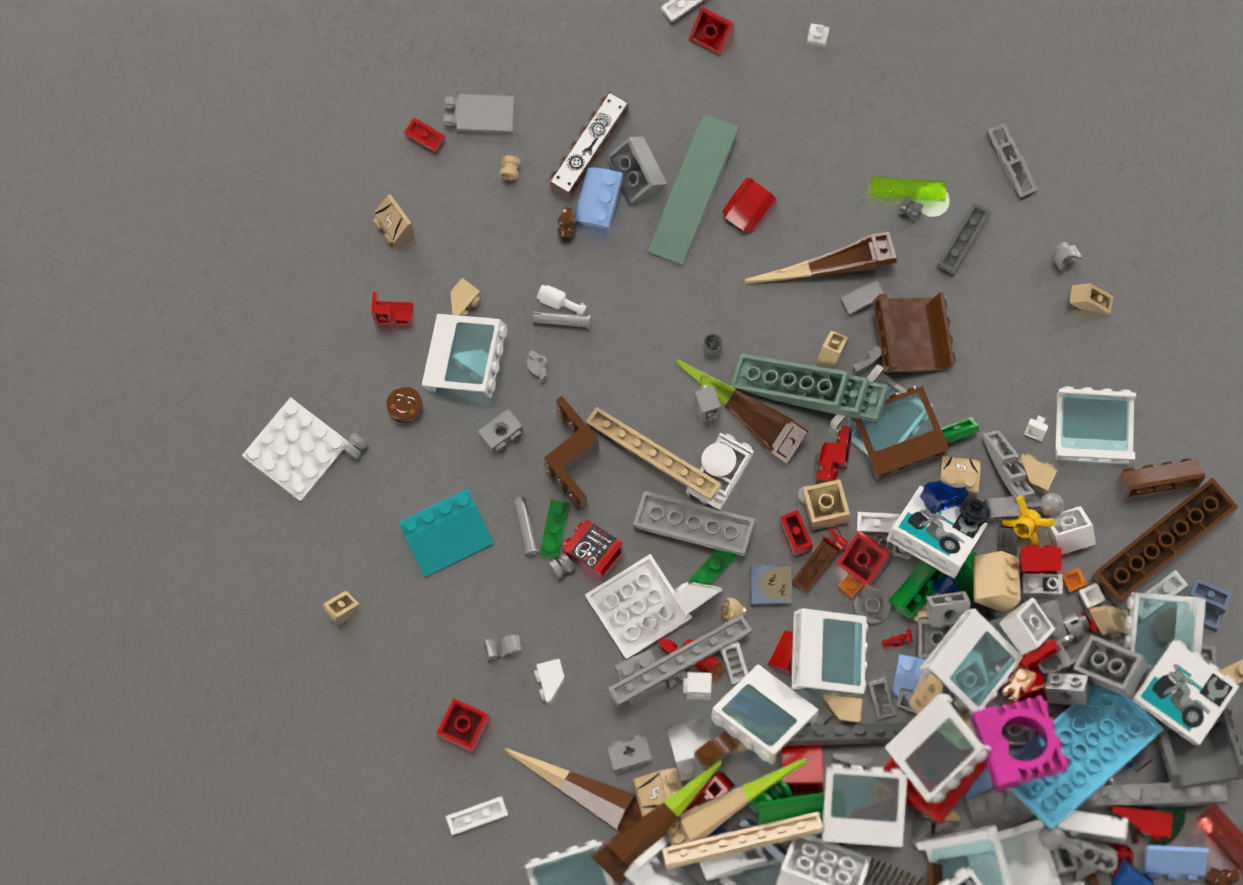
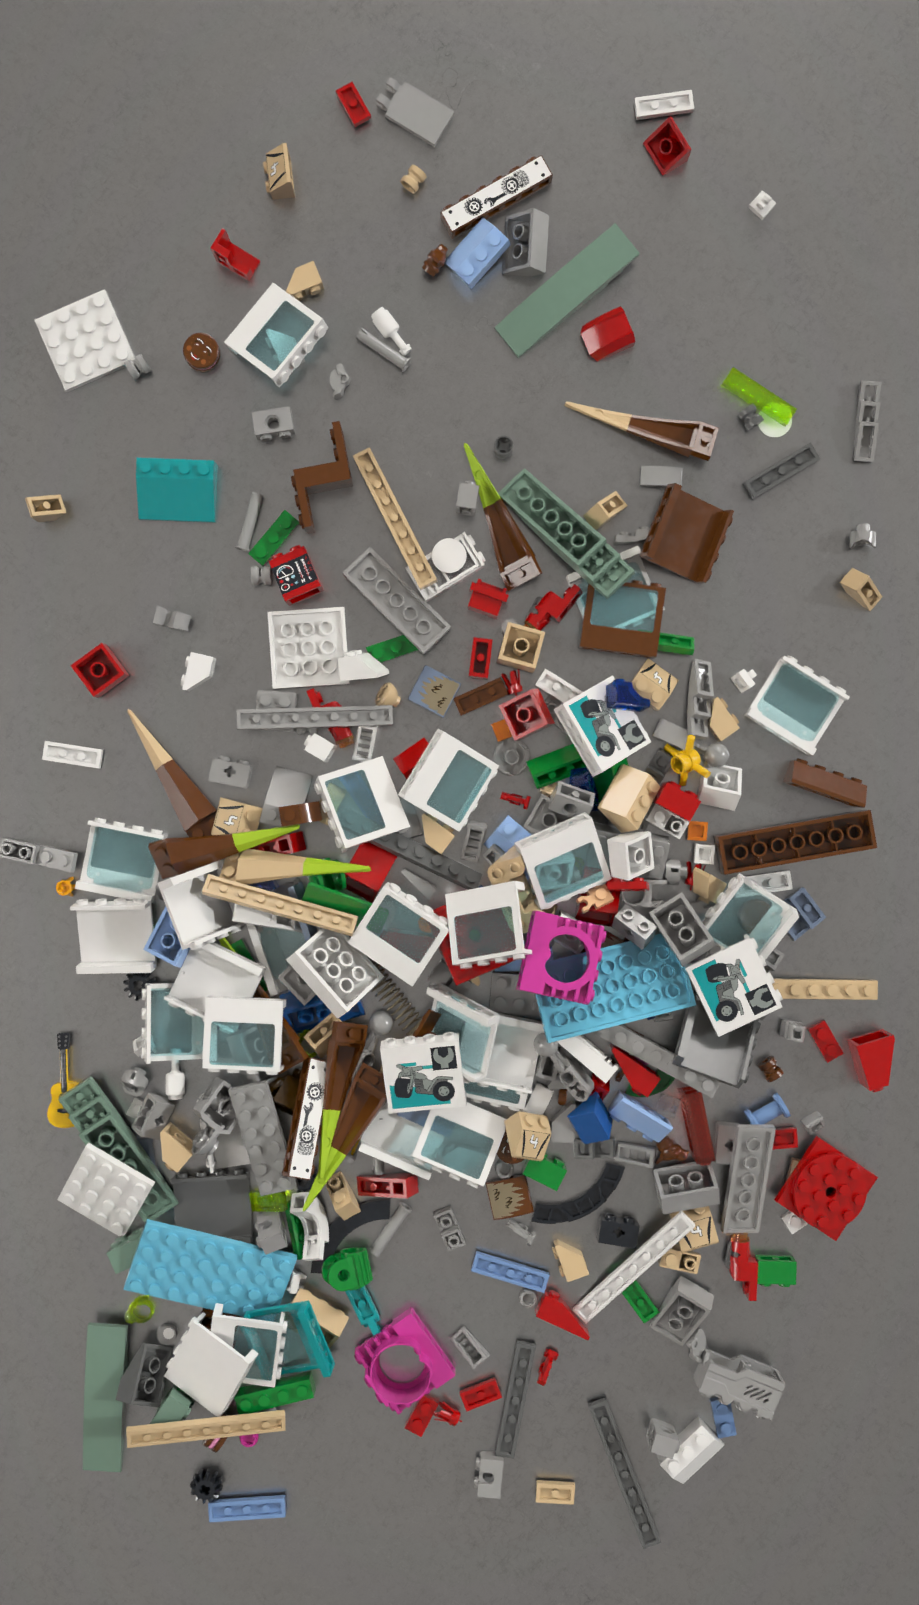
camera: 25 degrees right, 15 degrees up
black gear [959,498,990,525] -> none
none -> red plate [468,578,509,620]

